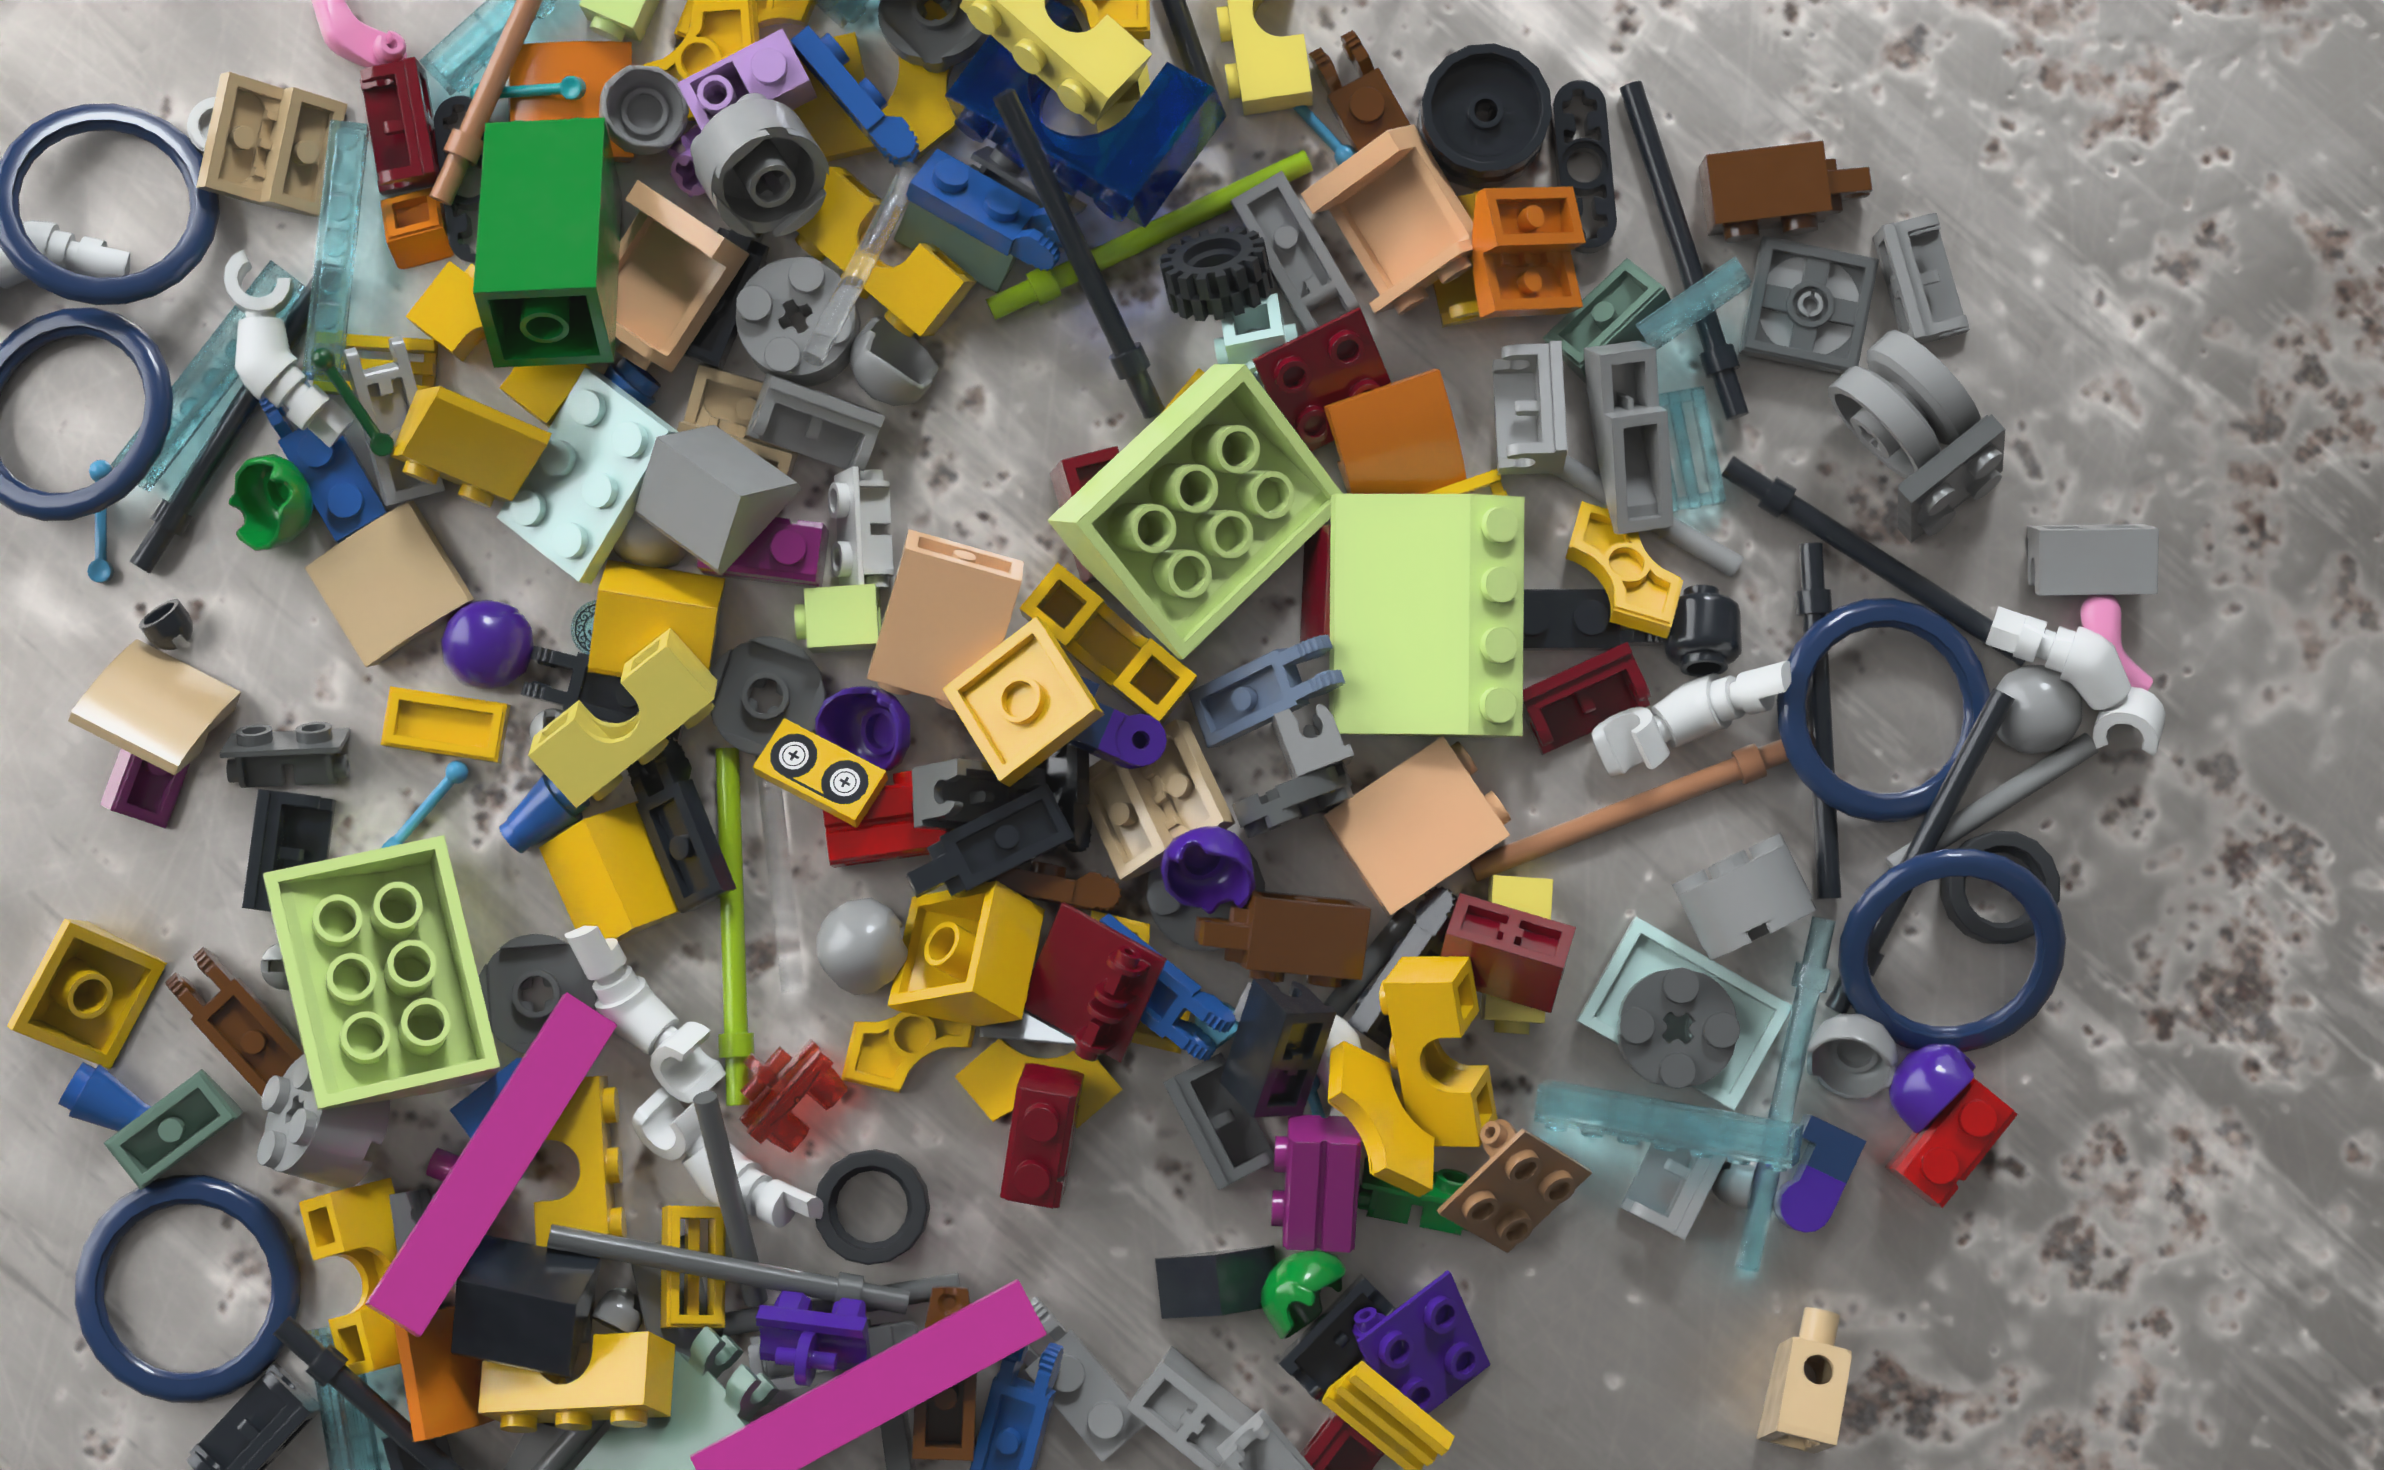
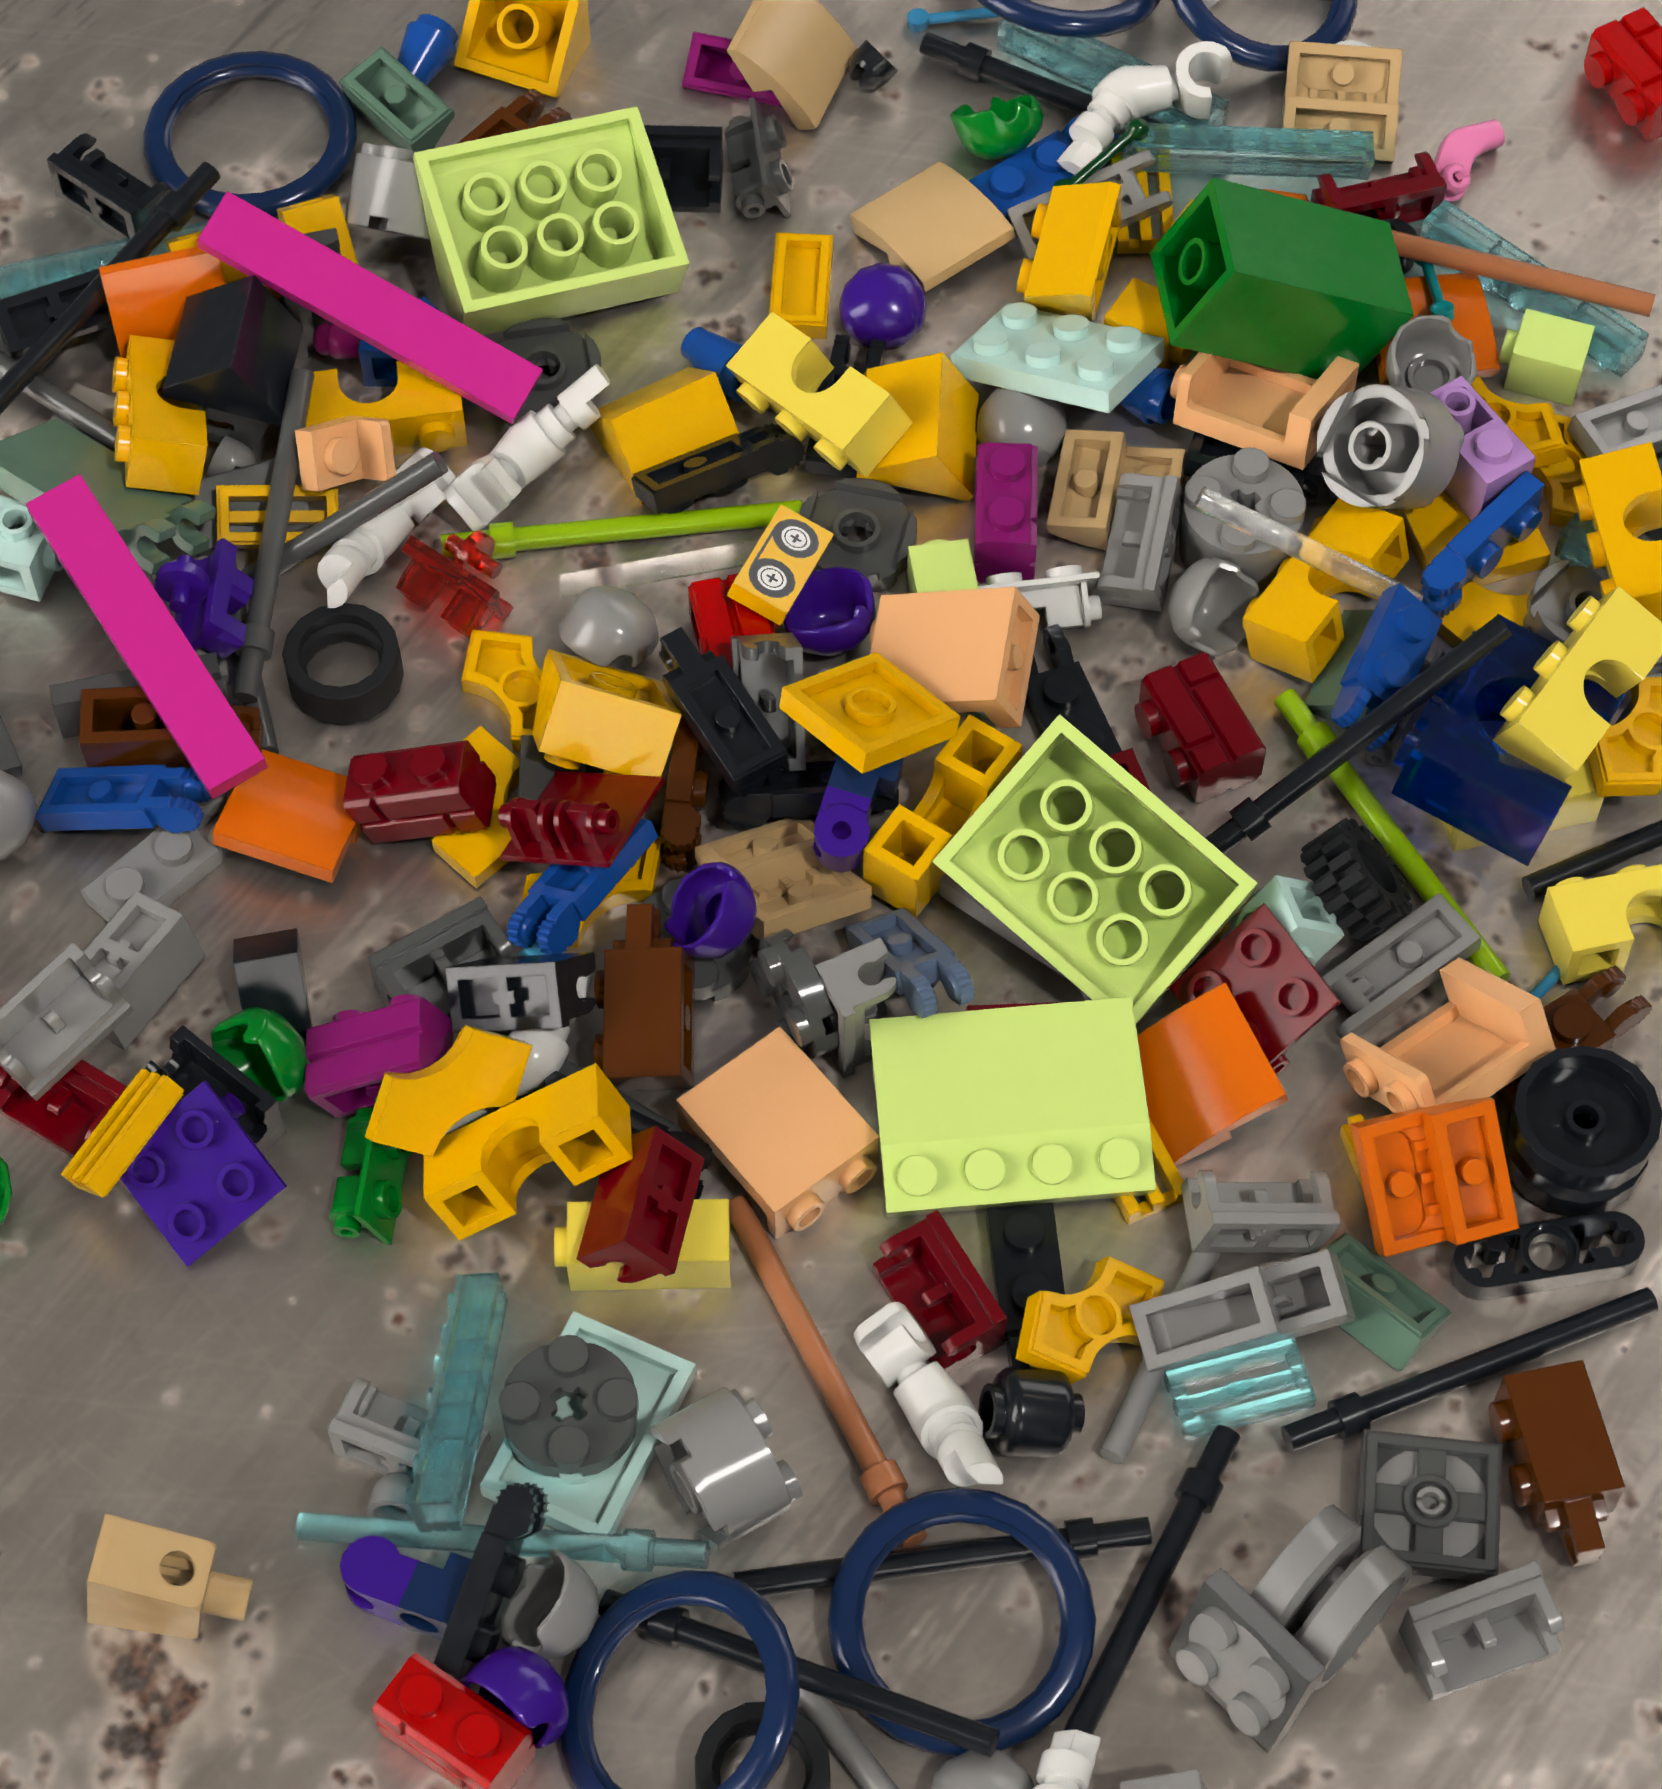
camera: 85 degrees right, 25 degrees down
dark azure hinge [381,760,469,848] -> none
light grey slope [634,425,801,575] -> none
medium nougat hinge [1437,1119,1592,1253] -> none
clear light blue tile [1635,257,1752,350] -> none
none -> orange slope [212,749,361,883]
none -> light nougat bracket [295,415,396,492]
none -> black hinge [433,1482,550,1677]
none -> black hinge [1025,624,1122,756]
none -> dark red brick [1134,652,1266,803]

